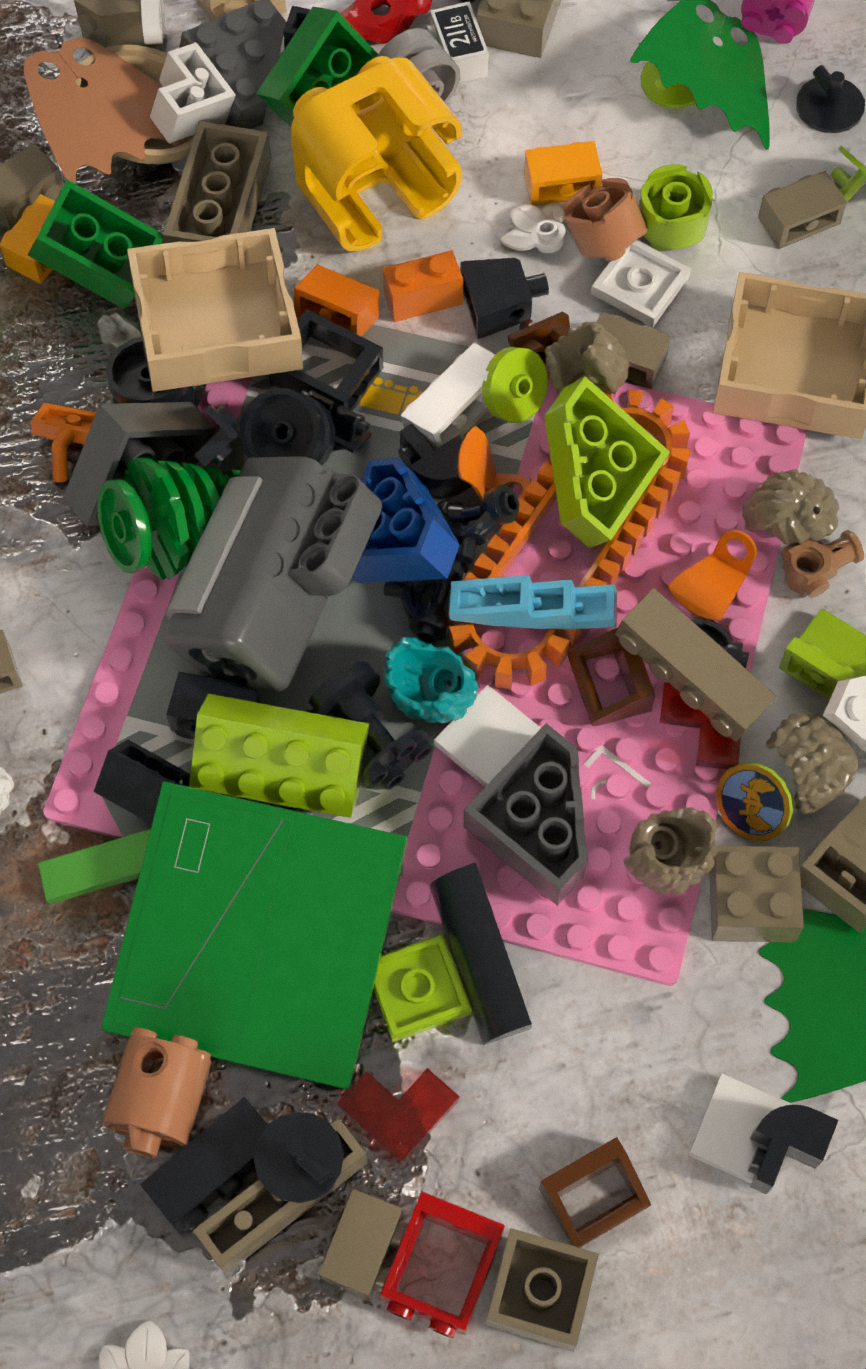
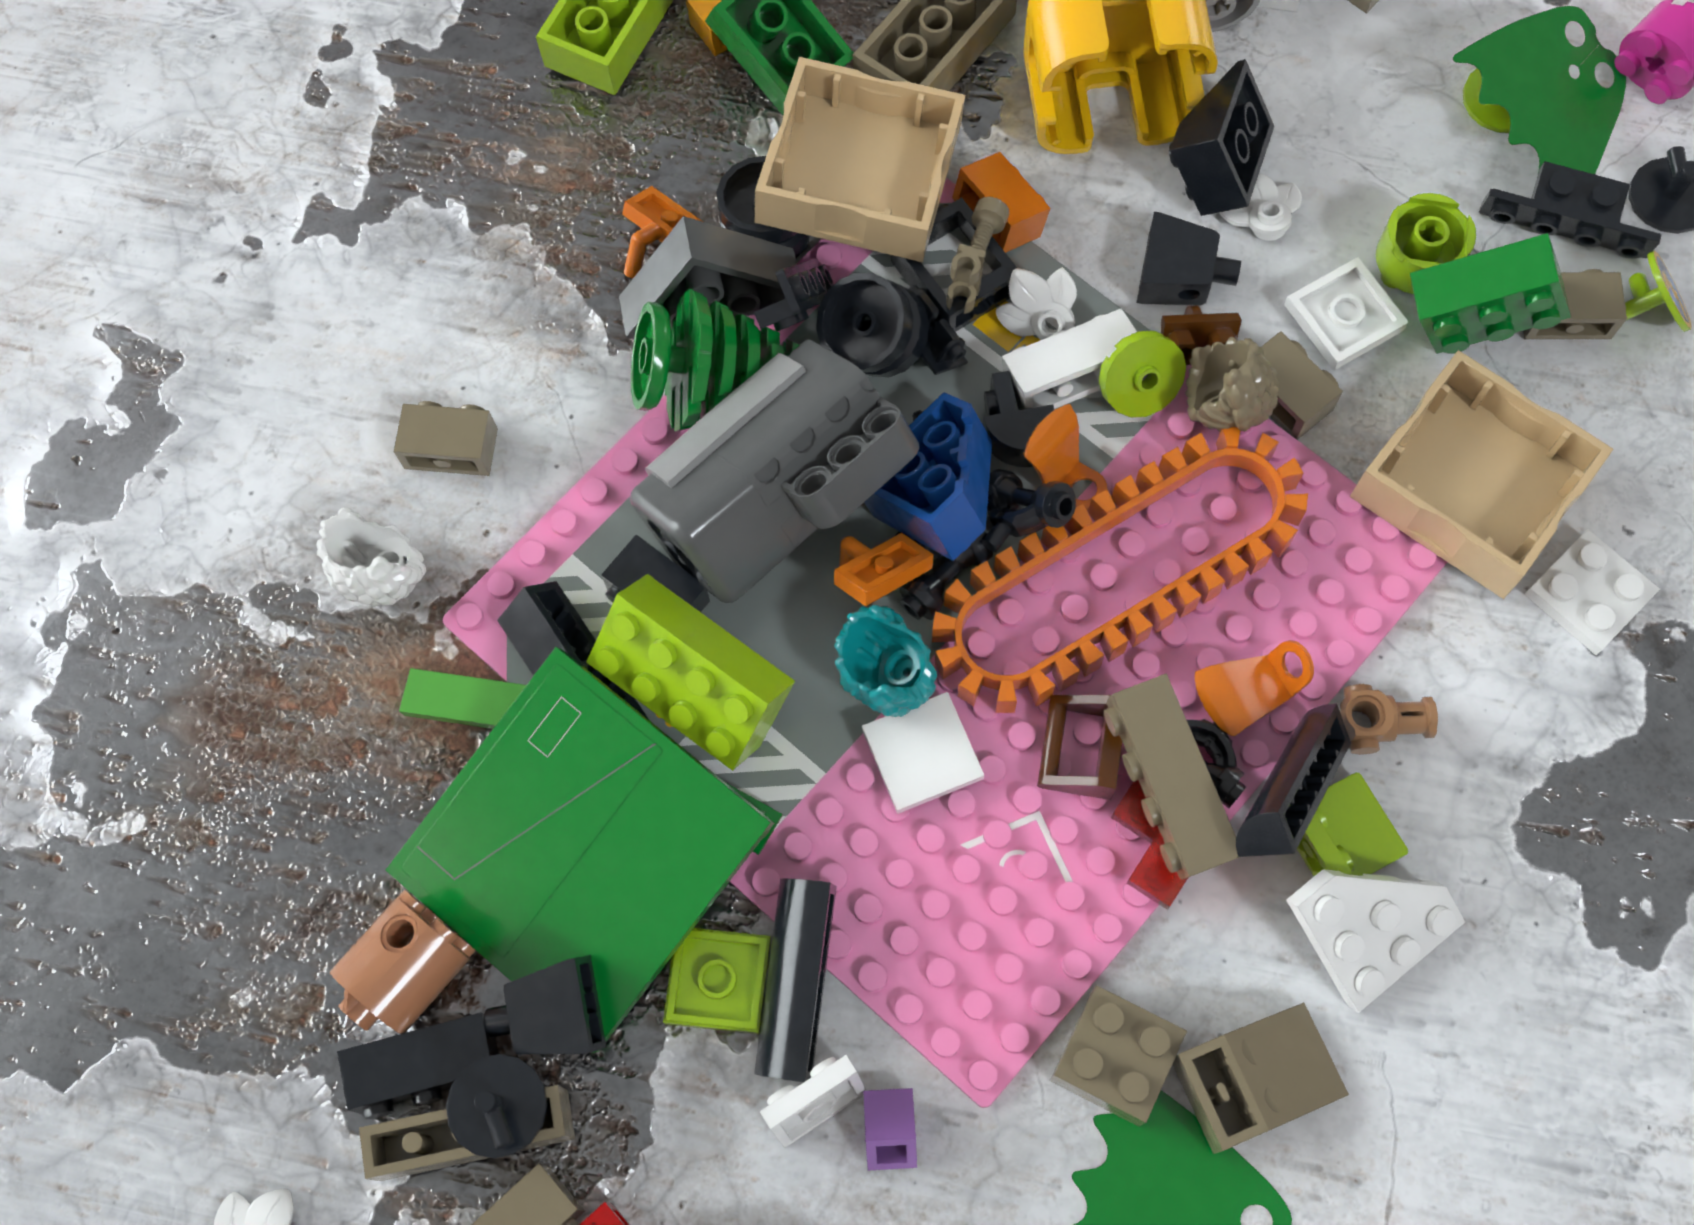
camera: 30 degrees right, 5 degrees up
black piece [306,661,433,790] -> none
clear red plate [337,1068,460,1165] -> none
orange brick [383,250,463,322] -> none
medium azure slope [449,575,617,629] -> none
dark grey brick [463,723,588,906] -> none
light orange brick [524,141,603,206] -> none
lime brick [544,376,670,548] -> none
nougat brick [563,178,648,261] -> none
dark tan hair [624,807,717,895] -> none
shield [716,762,793,841] -> none
dark tan hair [742,469,840,544] -> none
dark tan hair [766,712,858,814] -> none
none -> black torso [484,955,607,1054]
none -> white plate [760,1055,866,1148]
none -> orange plate [834,533,933,607]
none -> medium lavender brick [863,1088,917,1171]
none -> dark tan bar [946,197,1010,314]
none -> white plate [996,267,1077,340]
none -> black slope [1169,59,1274,216]
none -> black brick [1236,703,1351,857]
none -> green brick [1410,233,1571,354]
none -> black bracket [1479,161,1662,259]

